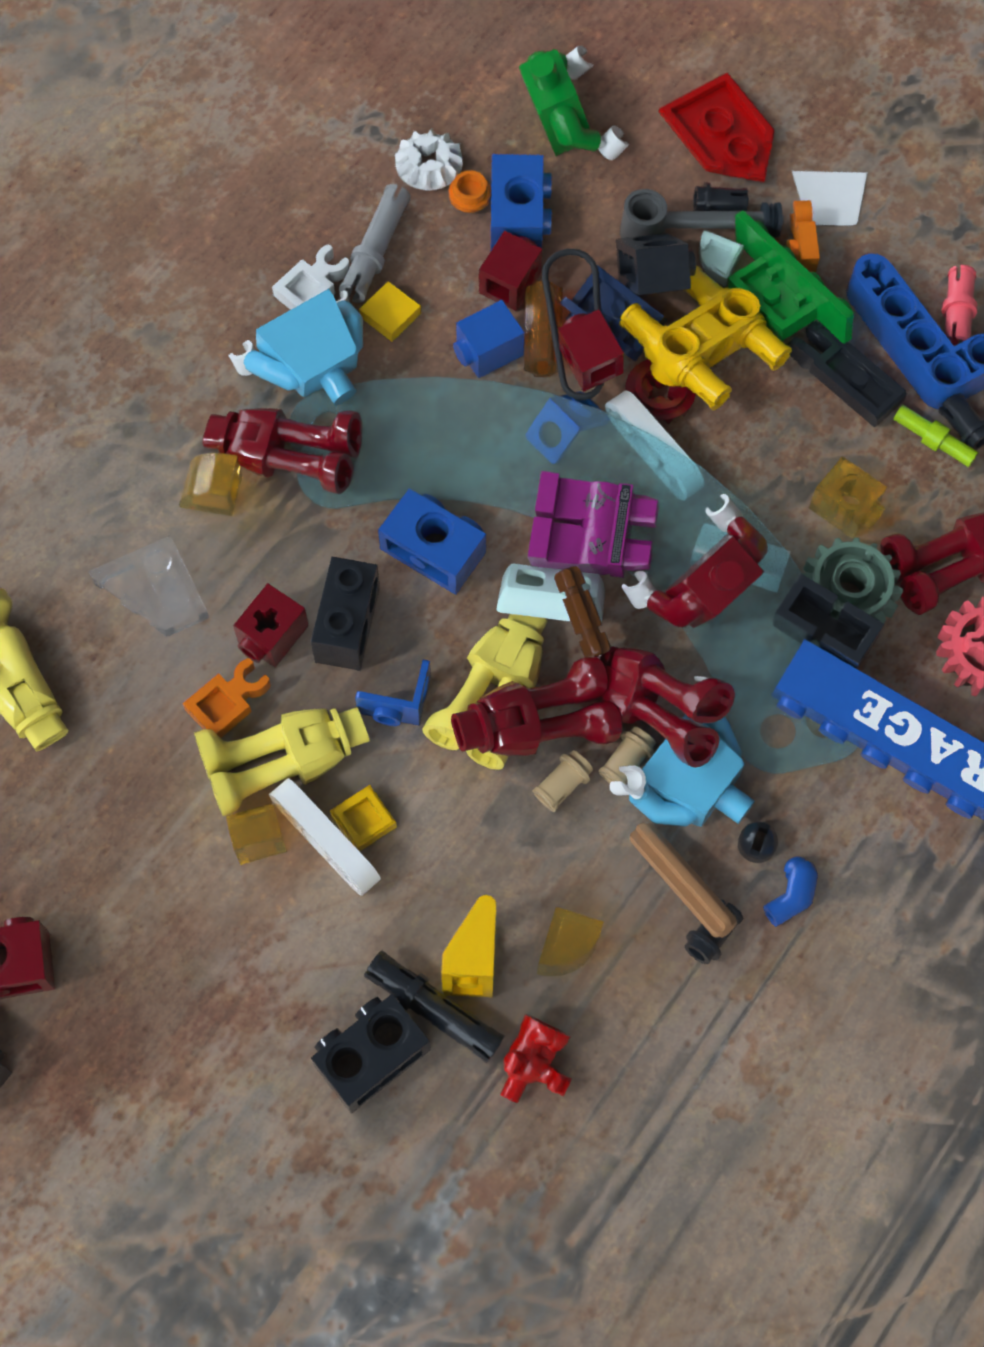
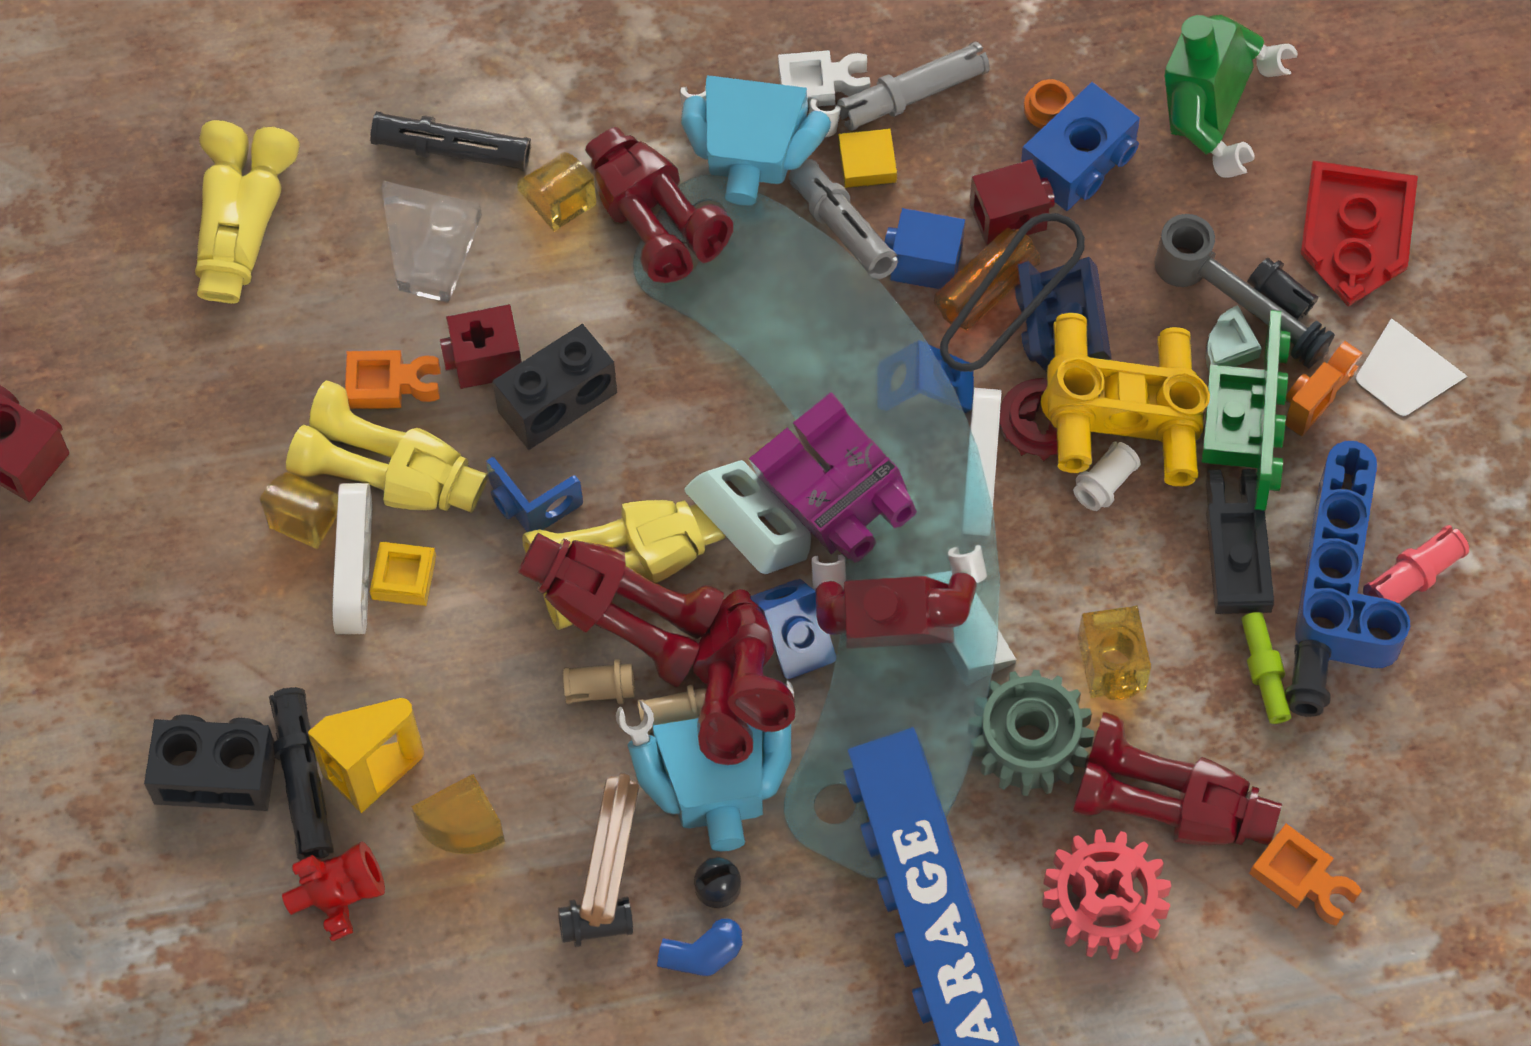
camera: 45 degrees right, 5 degrees down
blue brick [378,488,486,595] -> none
white gear [395,128,463,190] -> none
reddish brown axle [554,566,611,657] -> none
dark red brick [558,309,624,392] -> none
black brick [616,233,696,295] -> none
black piece [773,574,884,669] -> none
none -> black pin [370,111,531,171]
none -> bracket [751,579,837,679]
none -> light grey pin [789,159,898,279]
none -> white pin [1073,442,1141,511]

